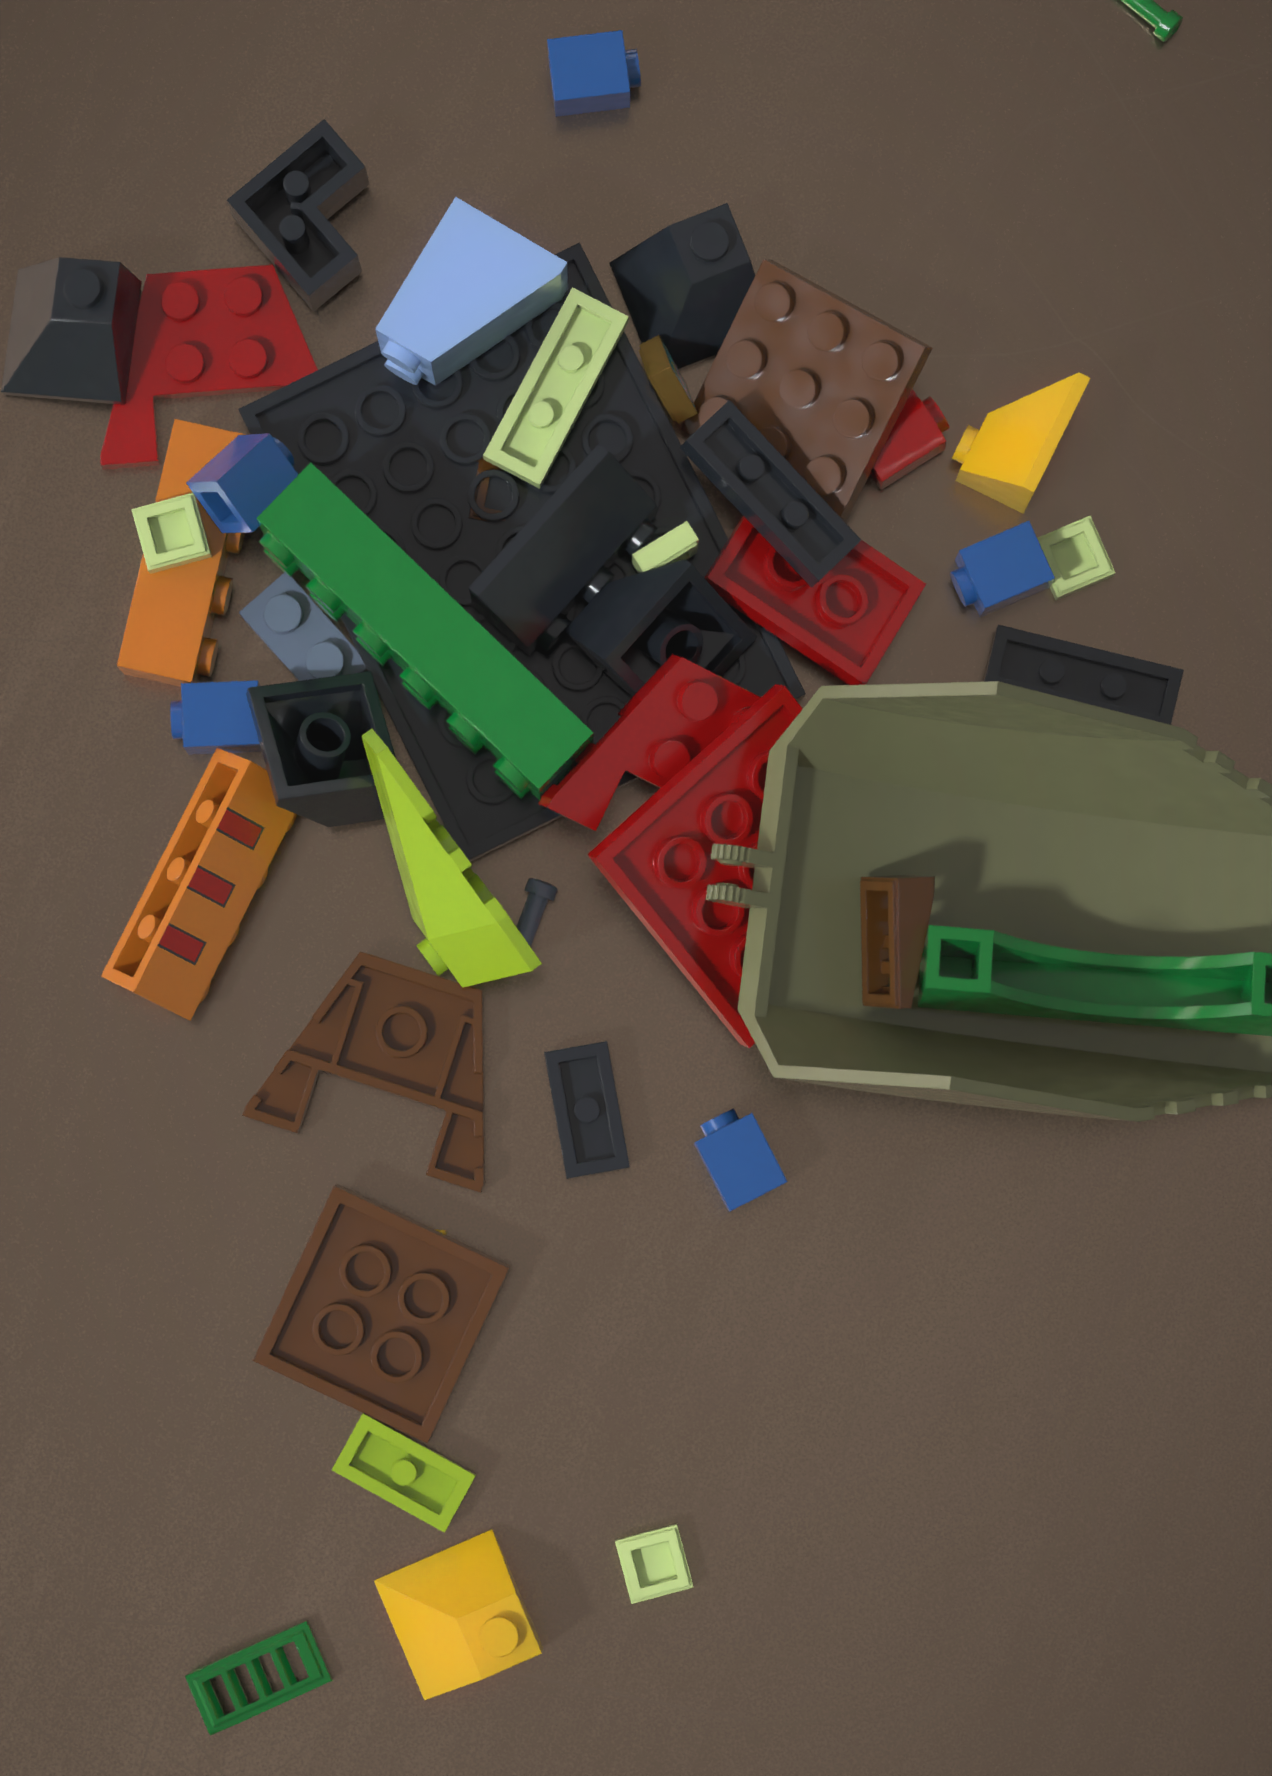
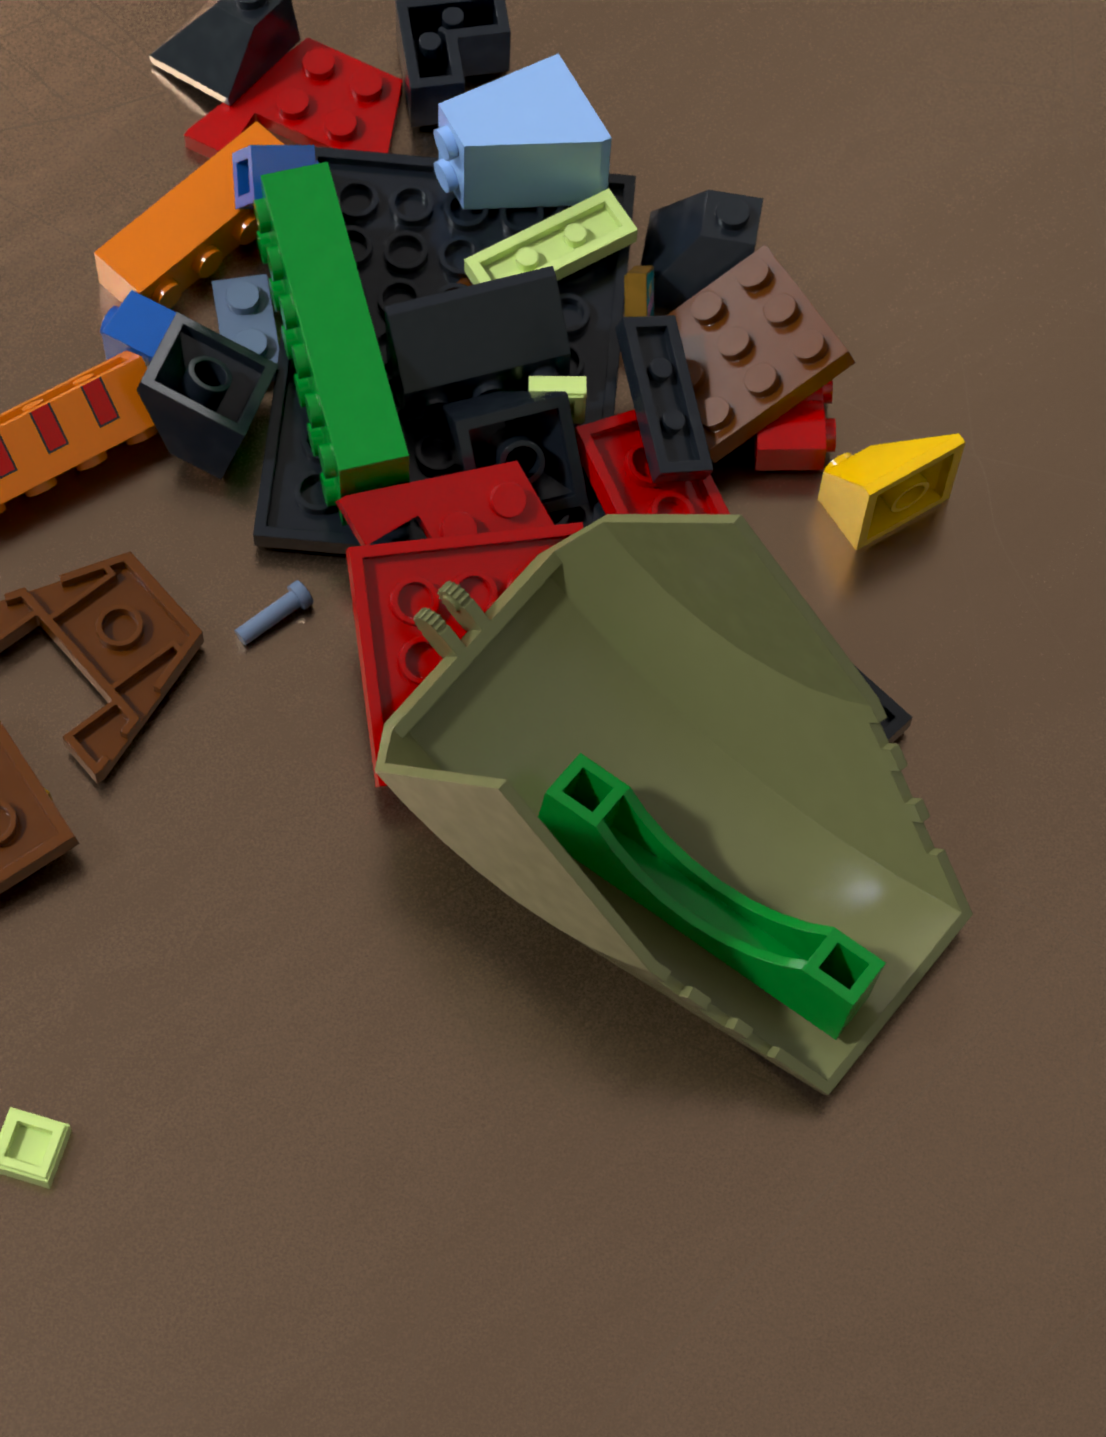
camera: 30 degrees right, 20 degrees down
yellowish green tile [132,493,212,574] -> none
lime wedge [362,729,542,988] -> none
black plate [544,1041,630,1179] -> none
blue brick [547,30,641,117] -> none
blue brick [694,1108,788,1212] -> none
reddish brown slope [860,875,935,1009] -> none
blue brick [950,521,1055,618] -> none
yellowish green tile [1037,516,1116,601] -> none

